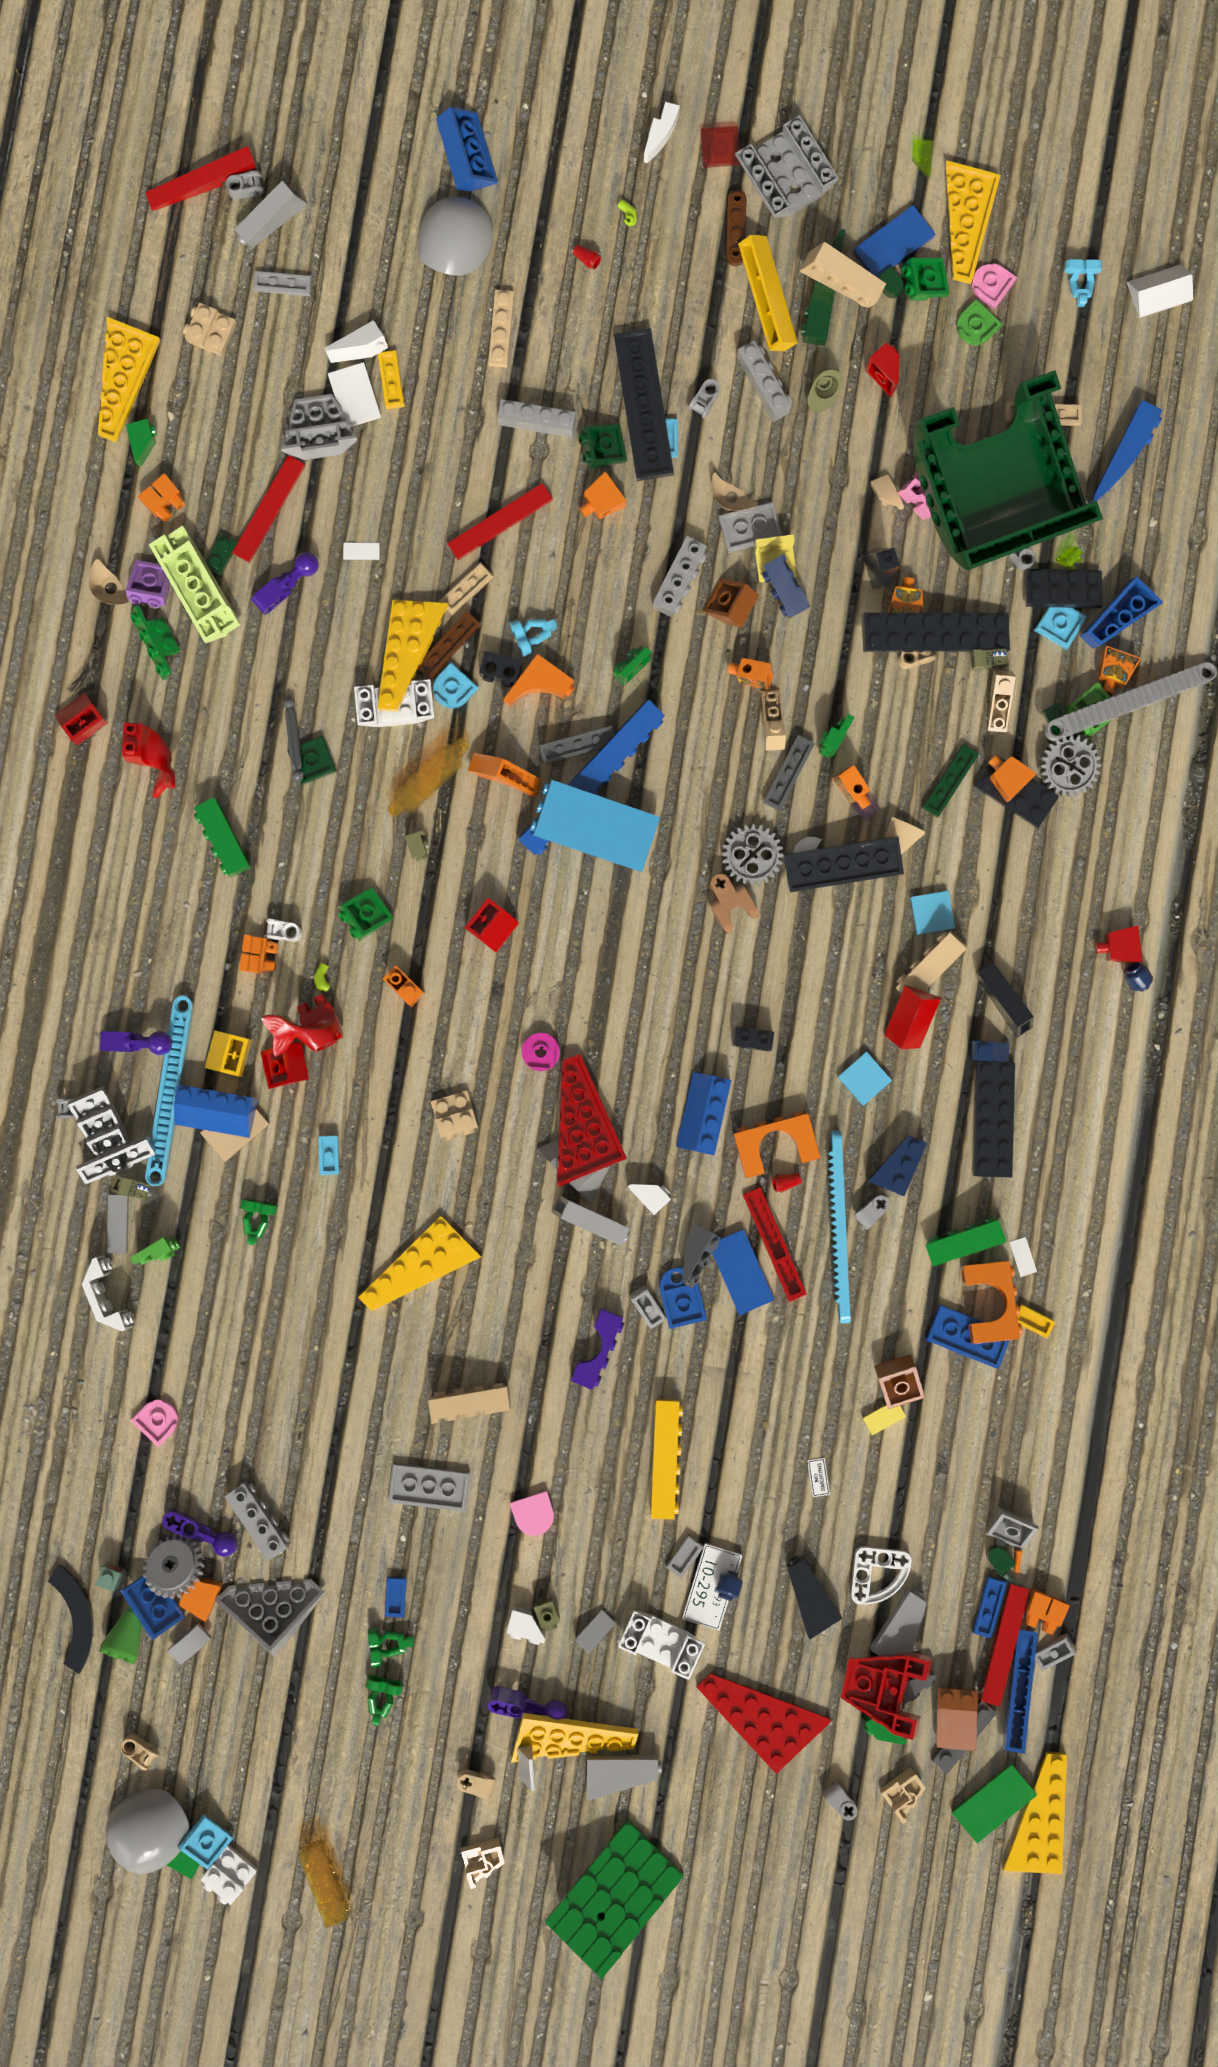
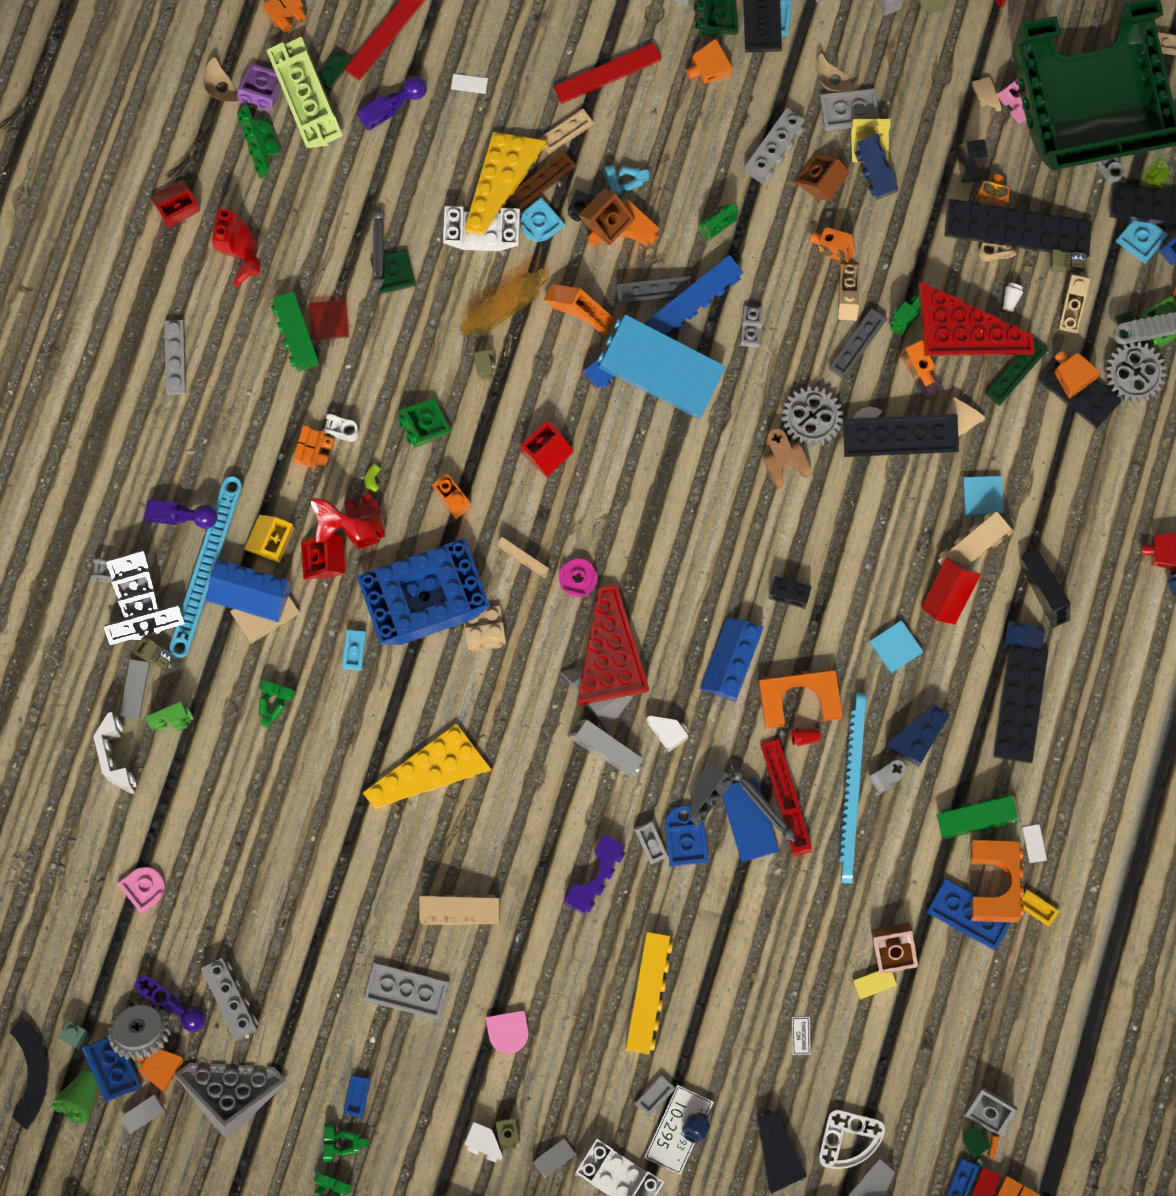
camera: 10 degrees right, 10 degrees down
none -> light grey plate [164,320,186,395]
none -> clear red tile [309,300,349,341]
none -> blue slope [356,538,490,645]
none -> tan tile [498,537,549,578]
none -> dark orange slope [579,189,635,245]
none -> dark grey wheel [731,767,796,842]
none -> light grey slope [740,306,763,348]
none -> red wing [919,282,1034,356]
none -> white cone [1002,283,1023,312]

